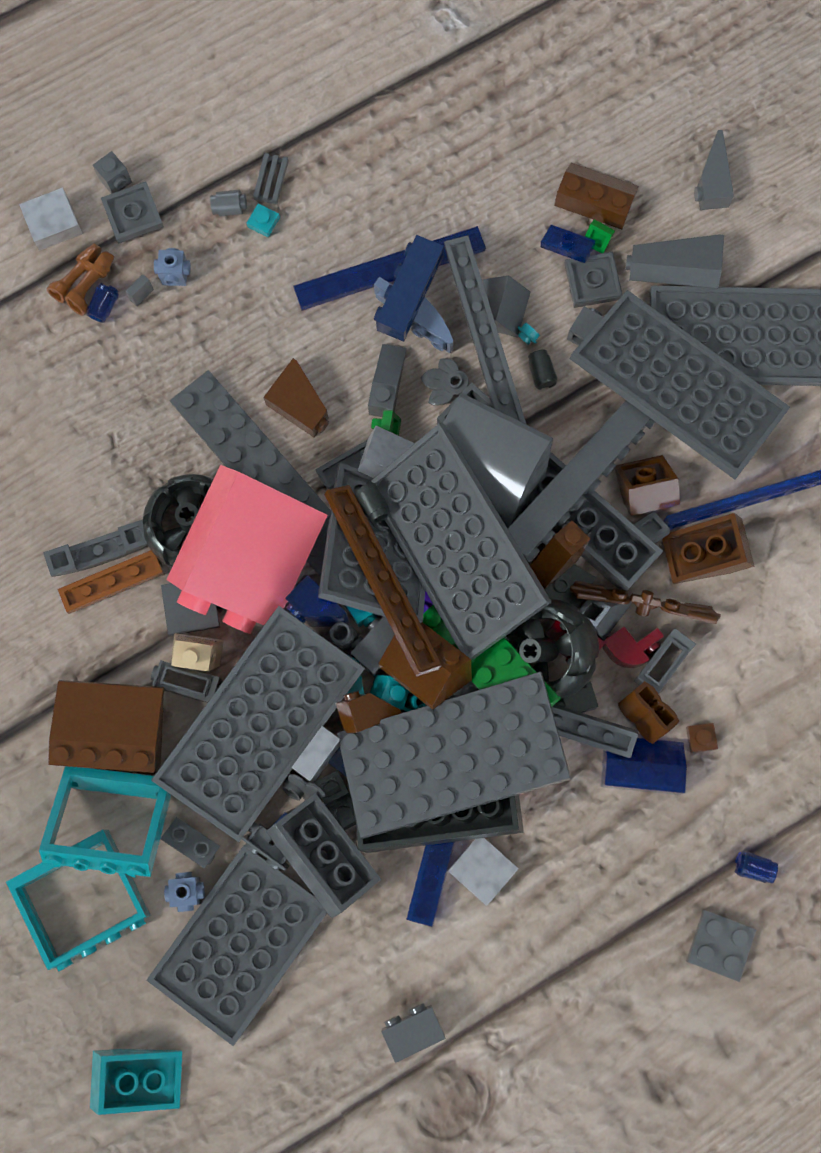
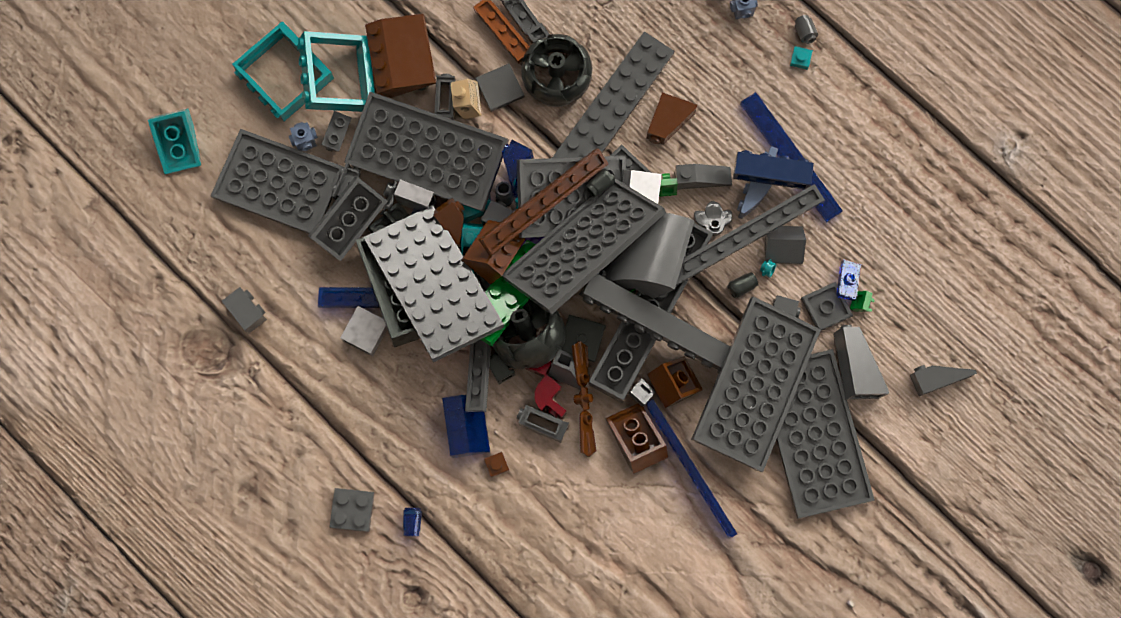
camera: 75 degrees right, 0 degrees up
coral brick [166,465,328,634] -> none
dark grey tile [253,153,289,205] -> none
reddish brown slope [530,521,590,590] -> none
reddish brown slope [554,162,639,230] -> none
reddish brown brick [618,681,680,744] -> none

